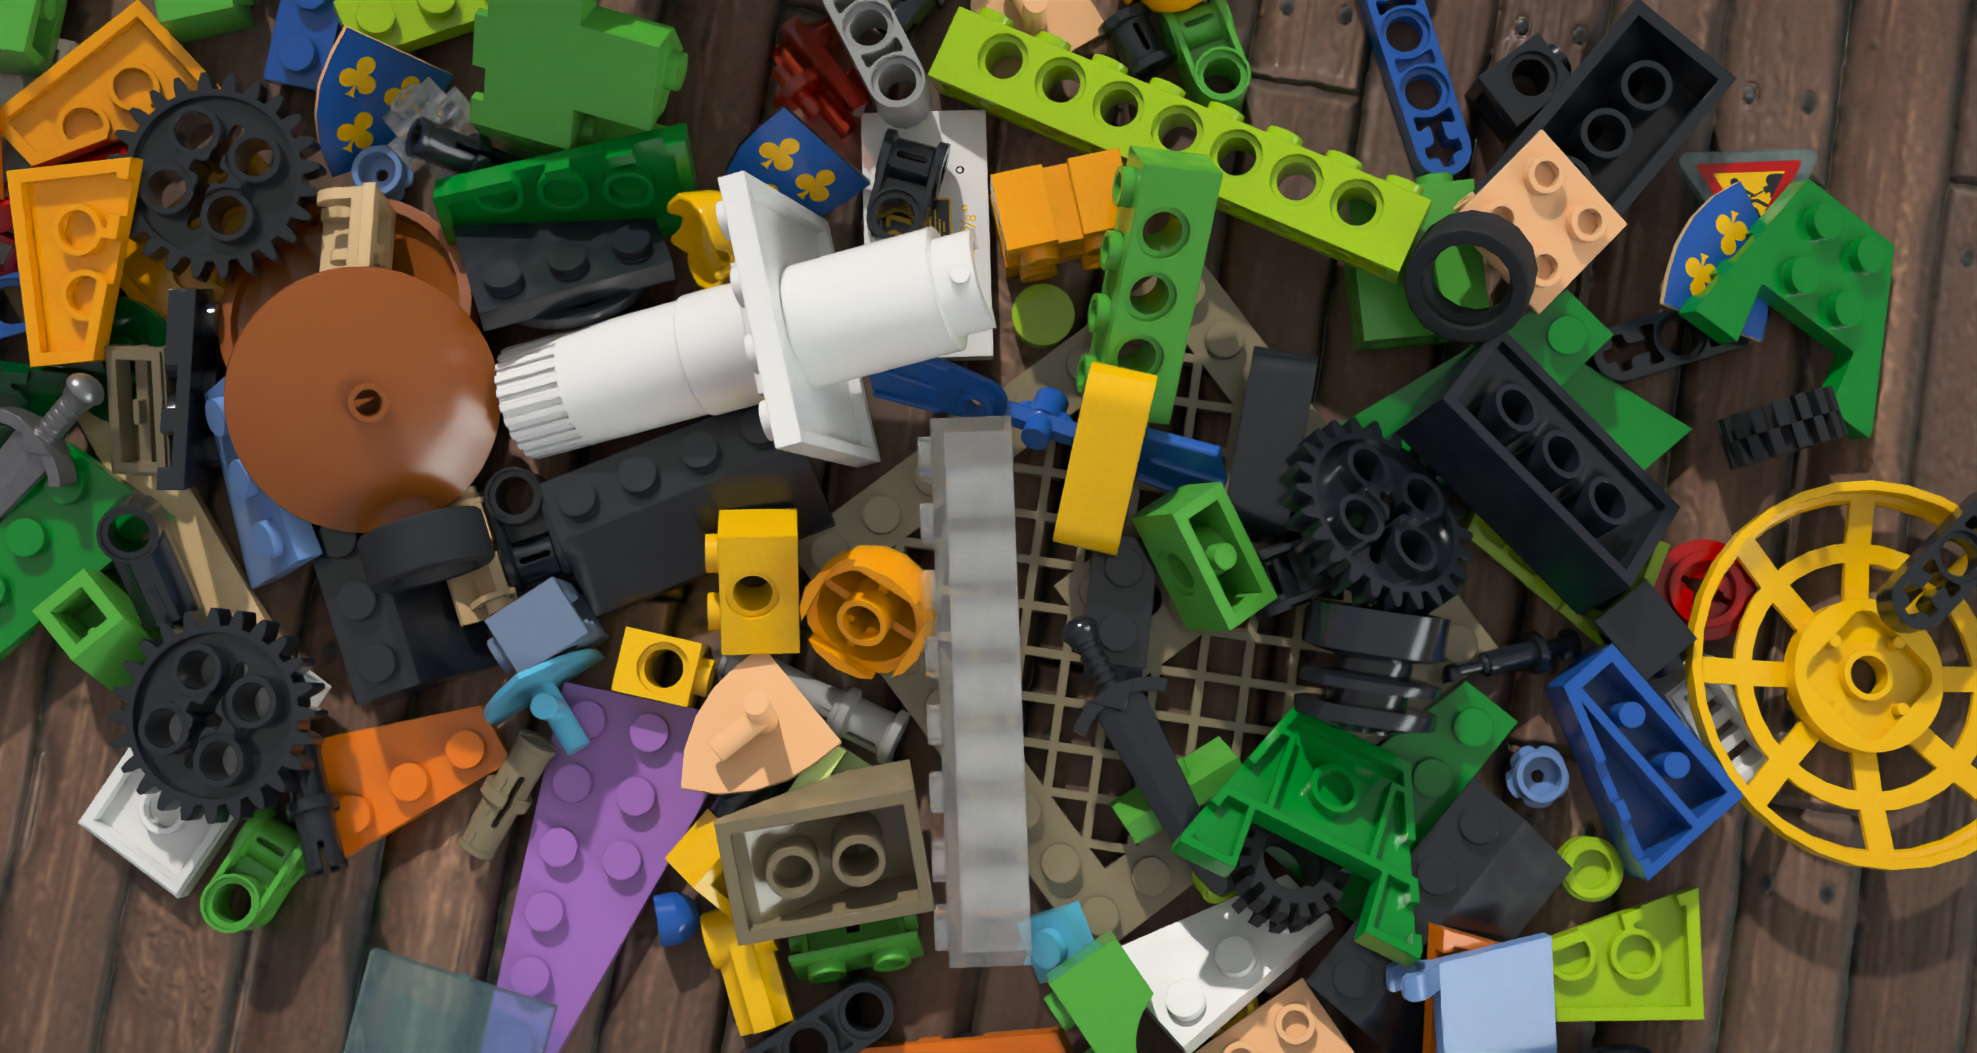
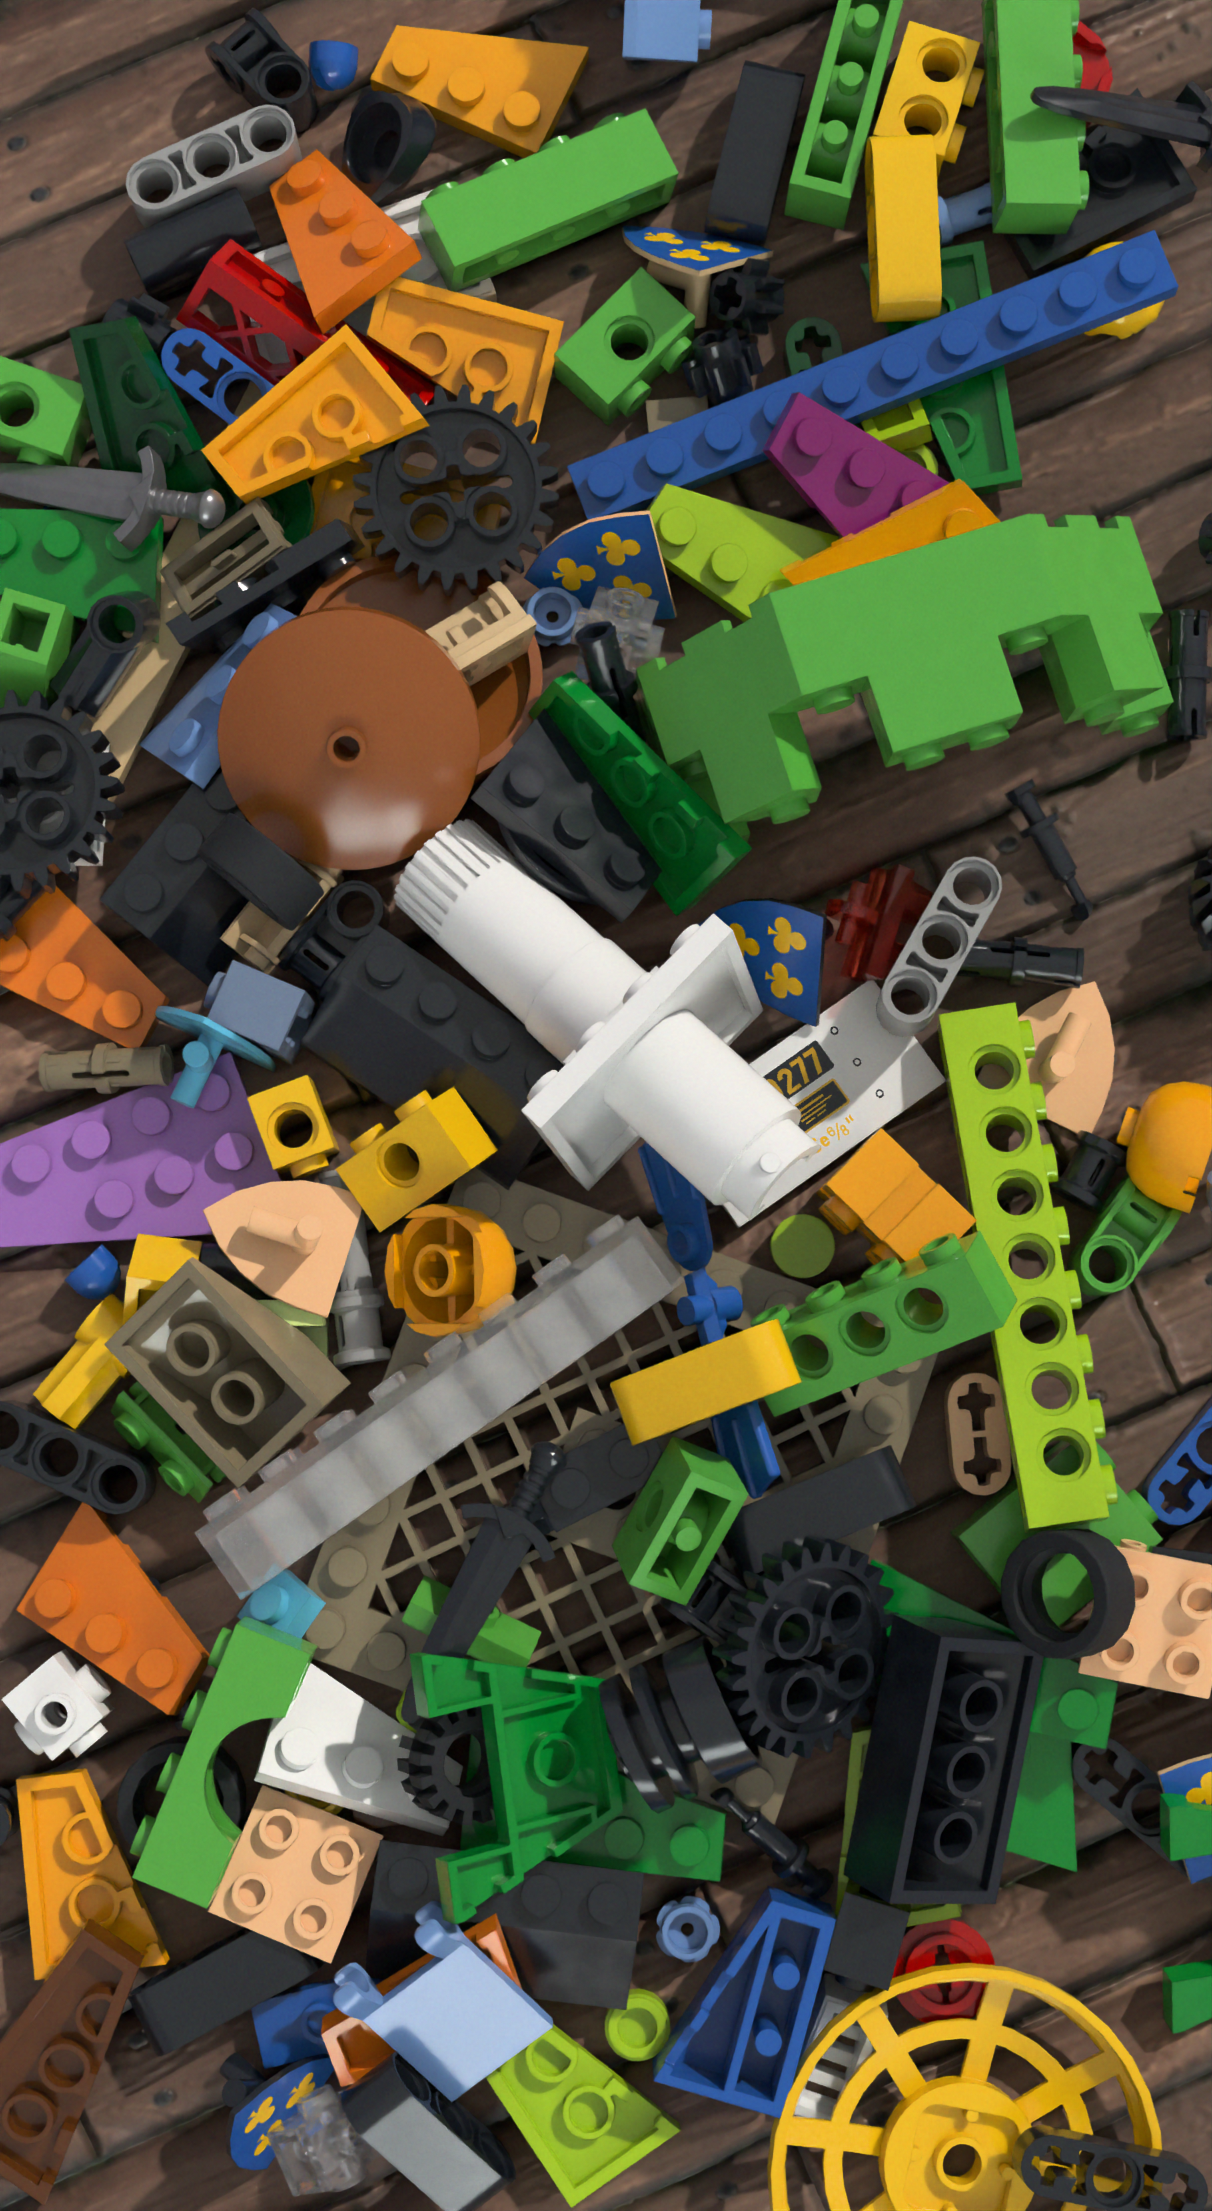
camera: 55 degrees right, 0 degrees up
yellow hair [667,190,735,289] -> none
black piece [866,128,951,243] -> none
black tyre [1715,385,1848,470] -> none
none -> light nougat beam [944,1372,1011,1496]

